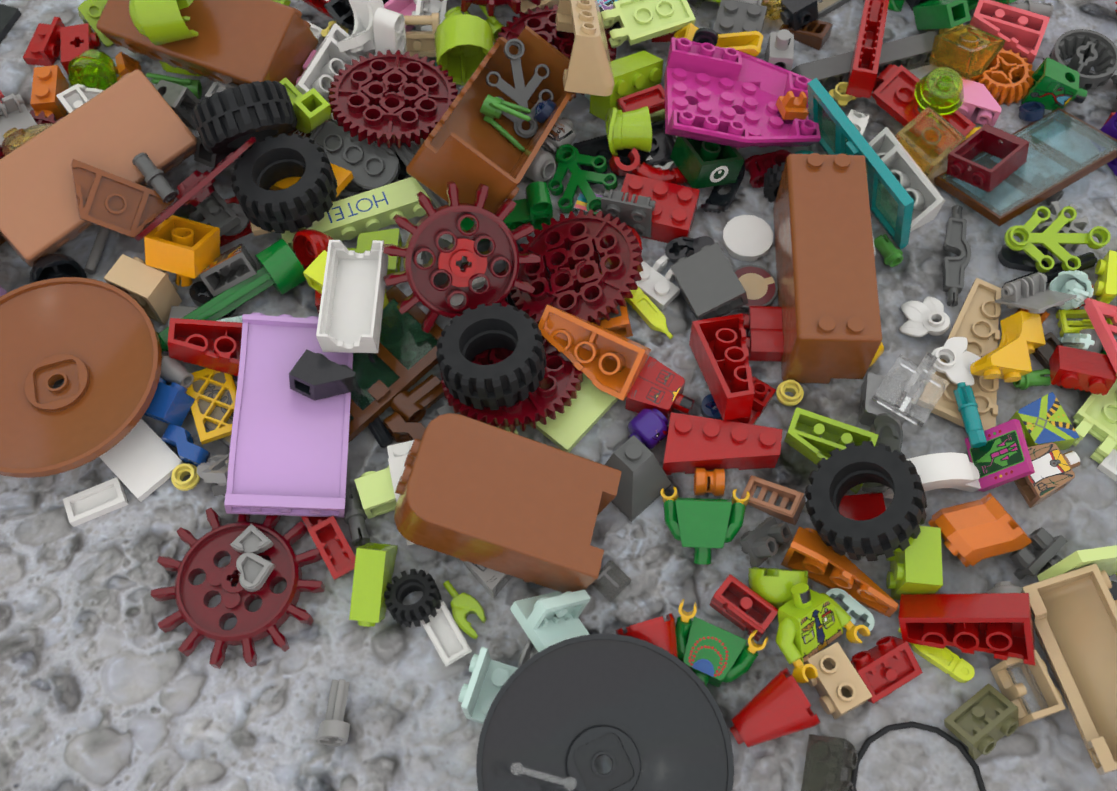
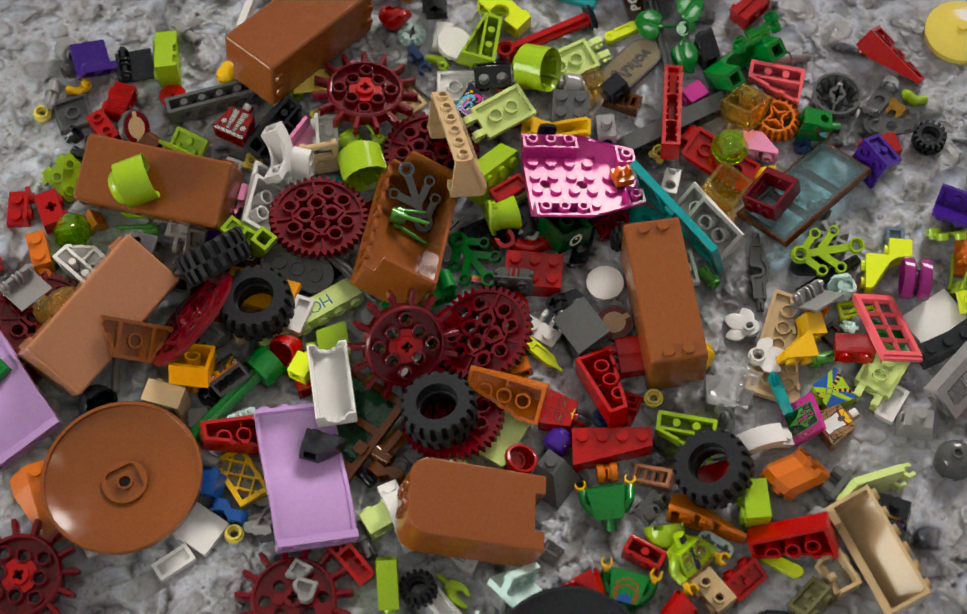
camera: 10 degrees left, 0 degrees up
dark grey pin [132,153,178,203] -> none
dark blue tile [533,98,556,124] -> none
none -> white tile [282,294,316,336]
none -> red hat [504,444,537,474]
none -> dark pink brick [682,79,709,107]

